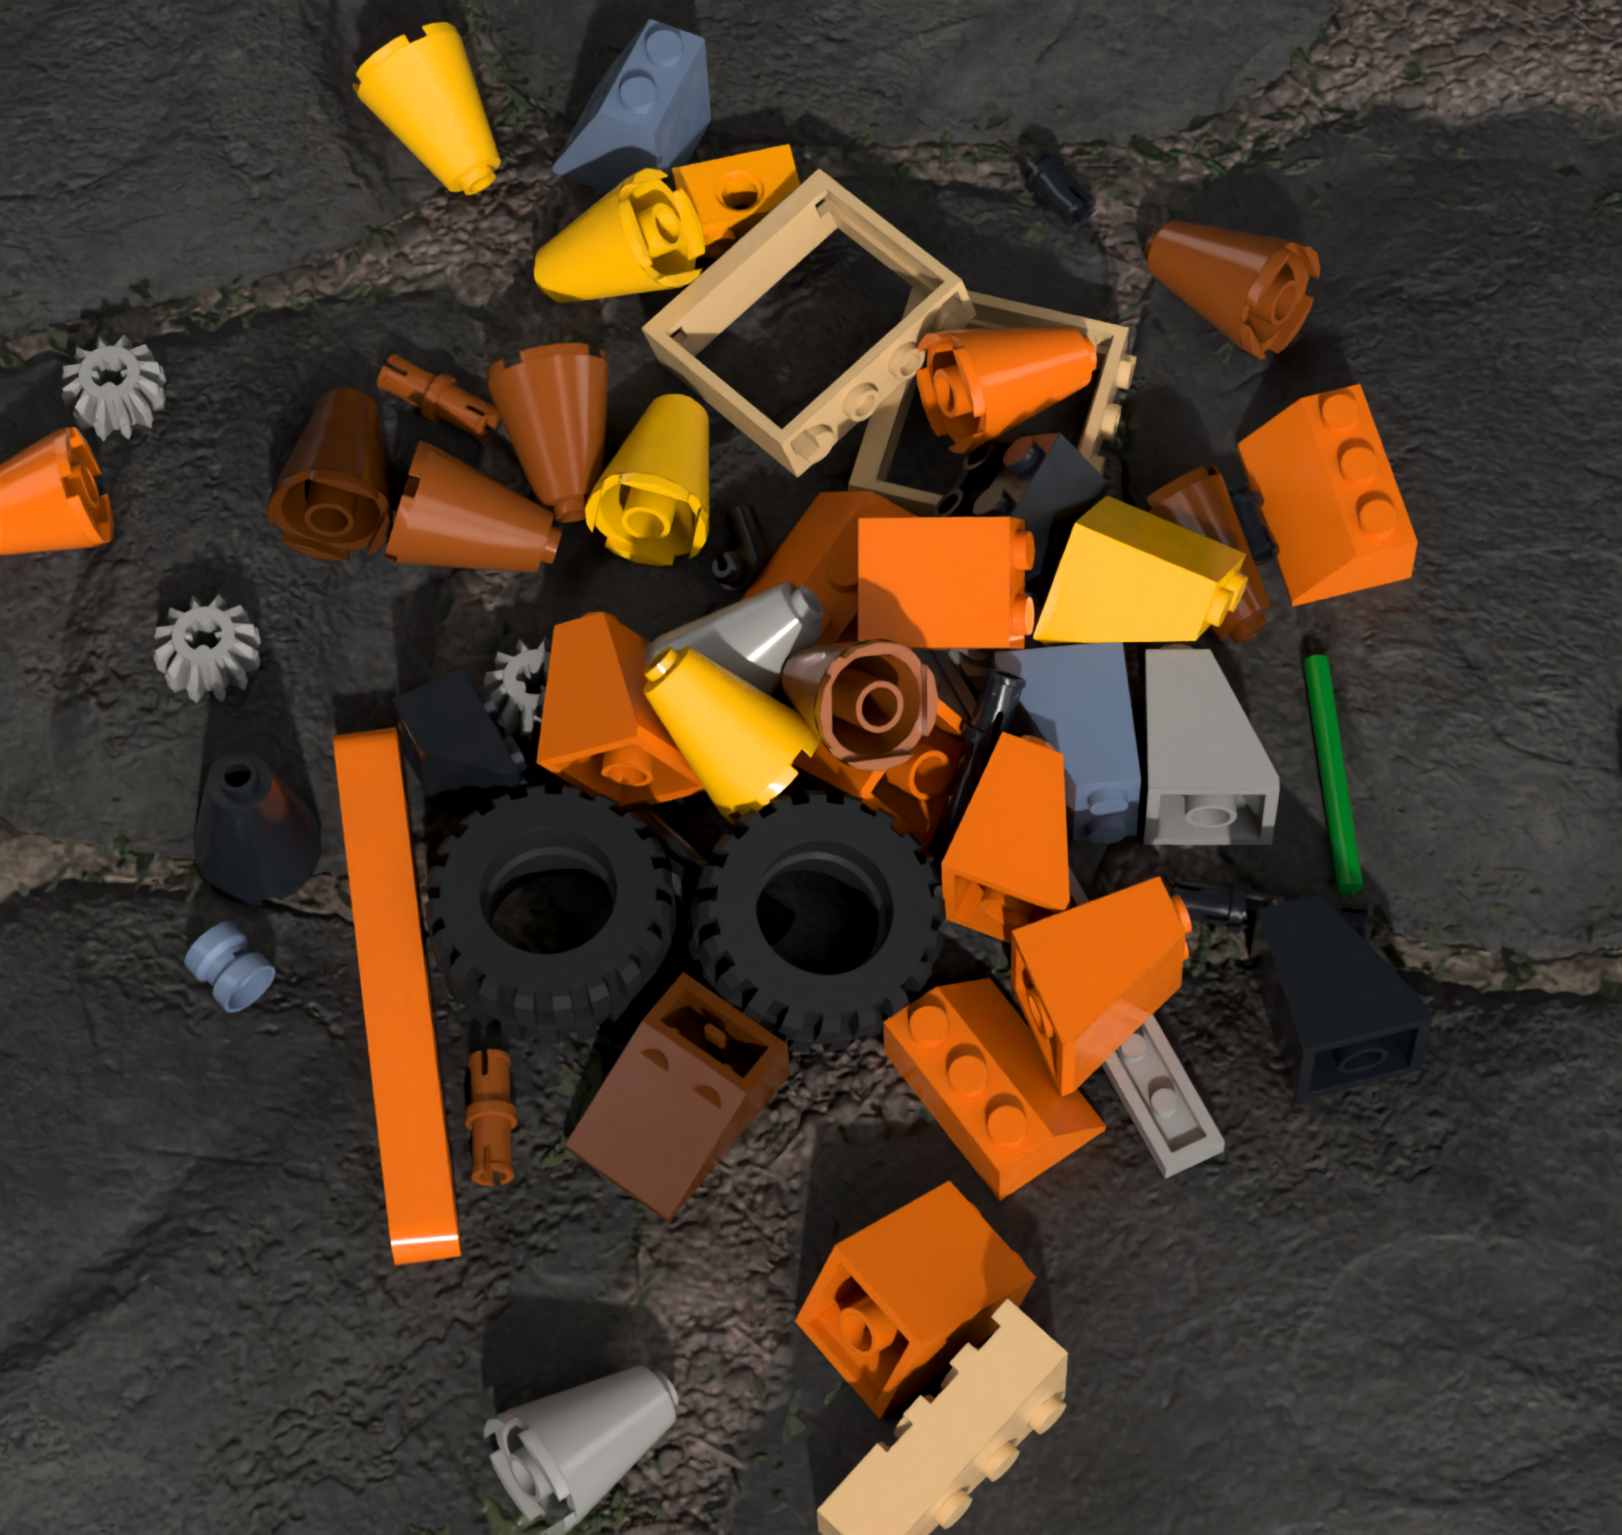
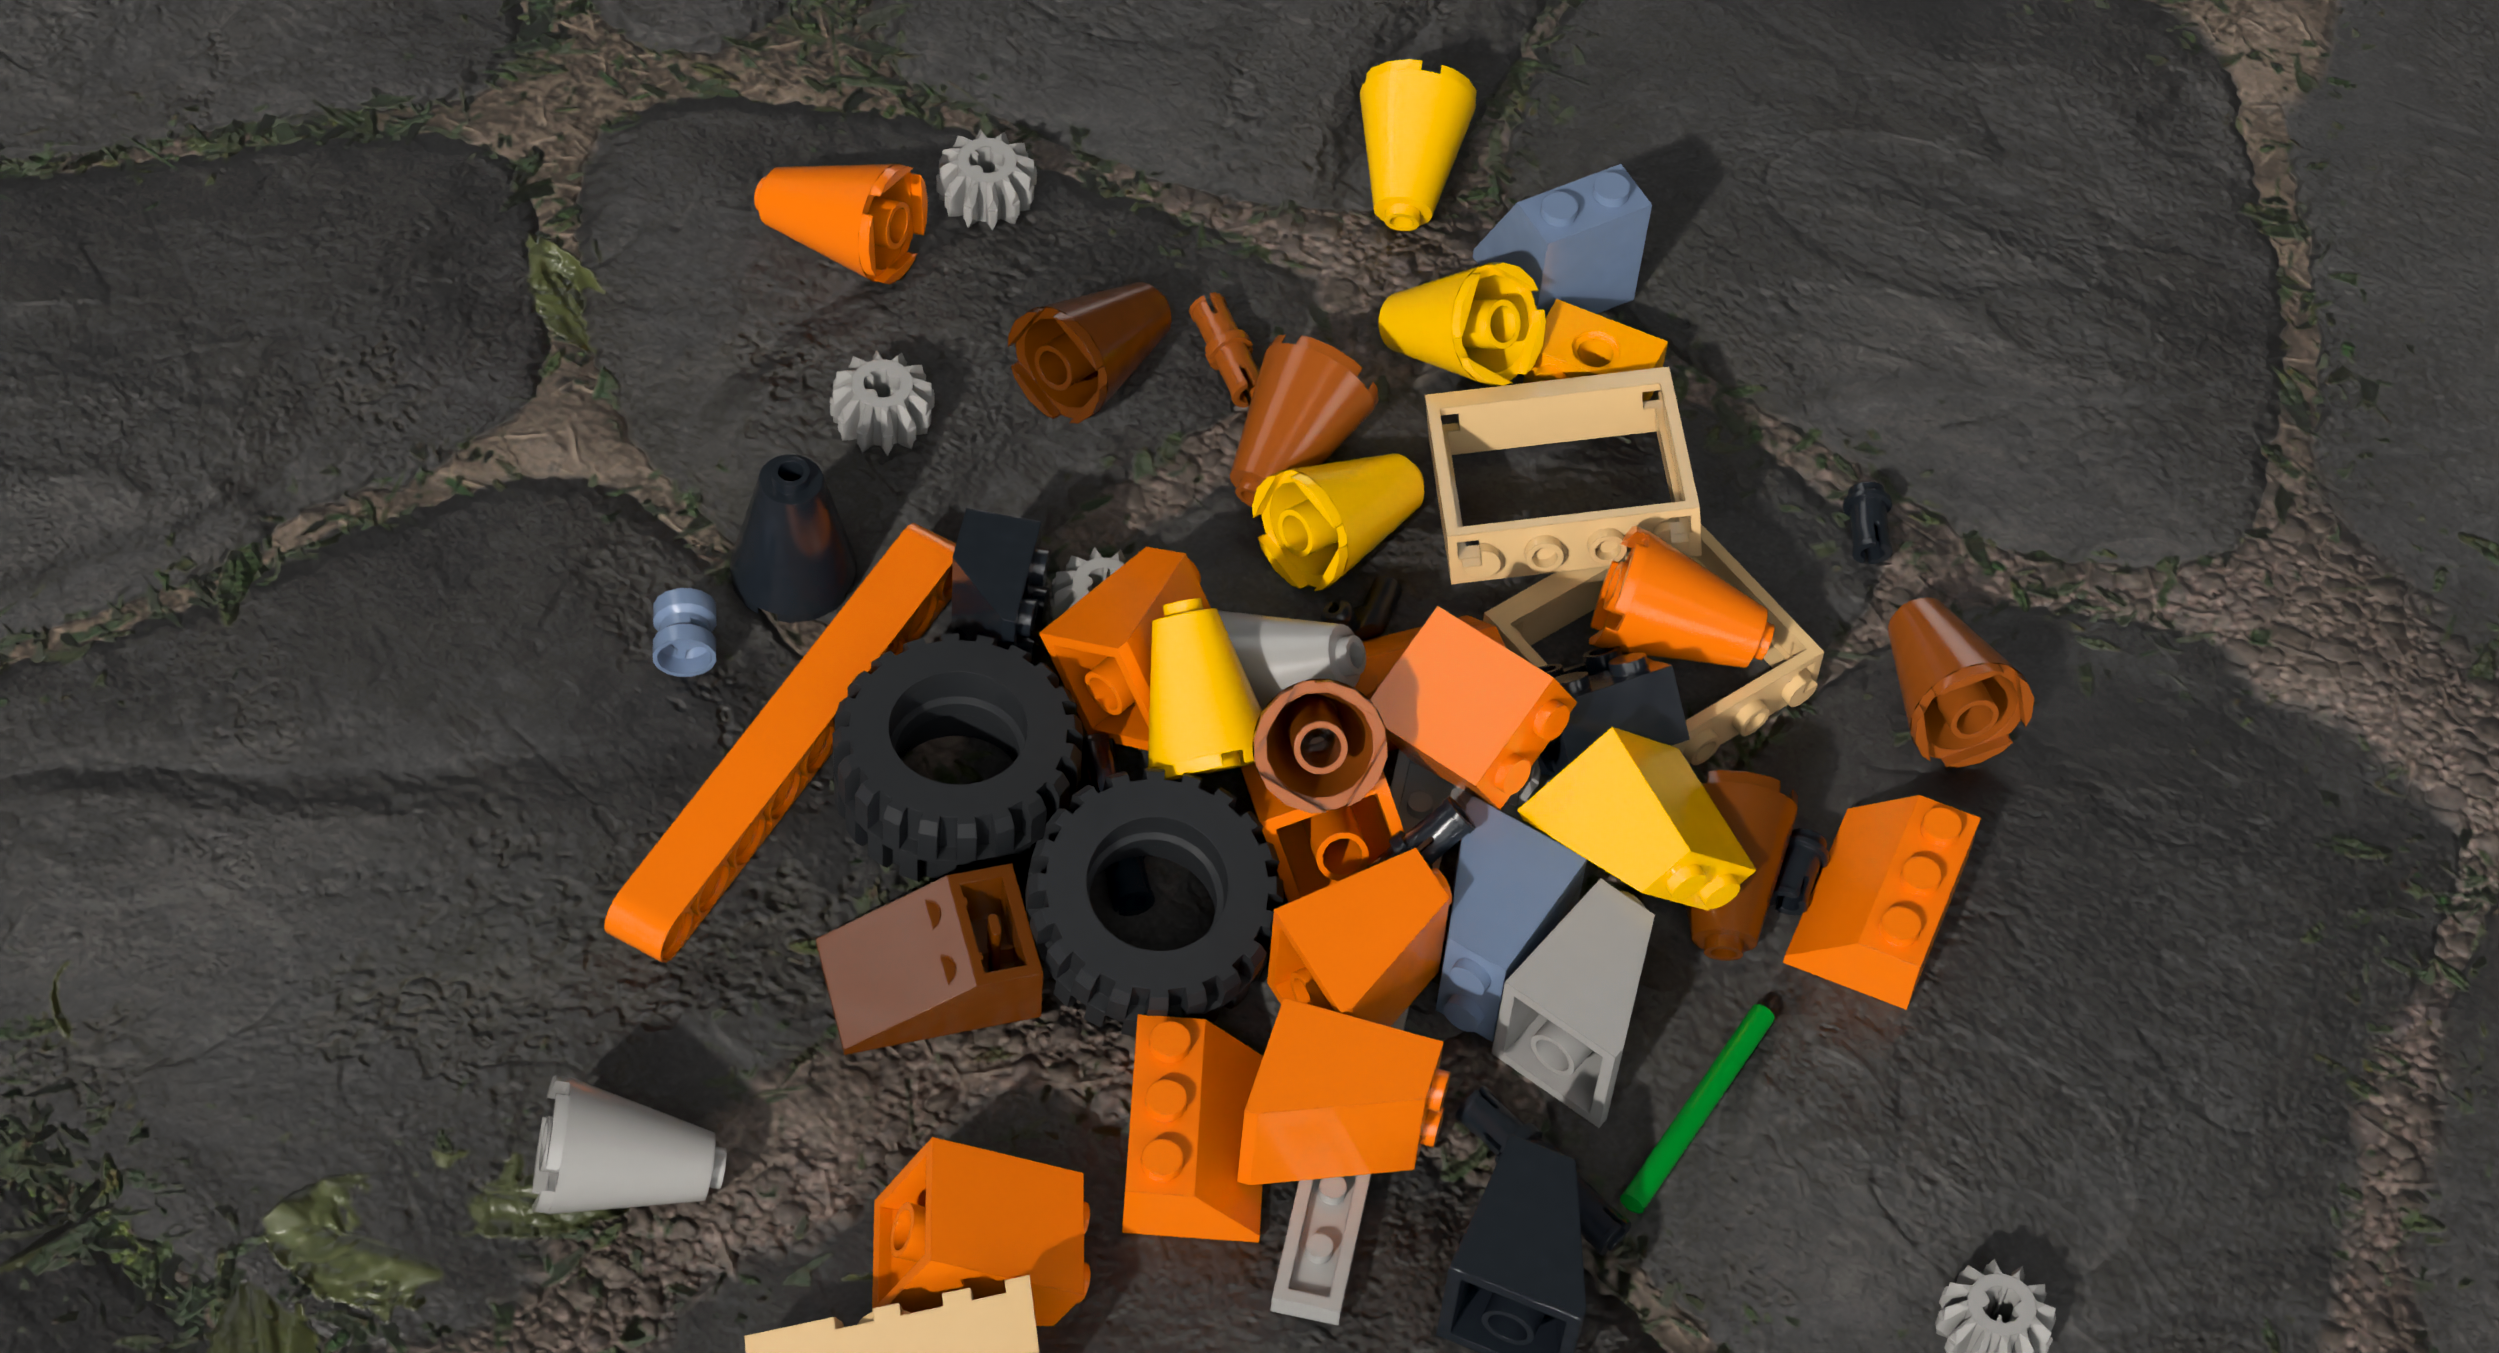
camera: 30 degrees right, 10 degrees down
dark orange cone [384,441,563,573] -> none
dark orange pin [465,1049,517,1186] -> none

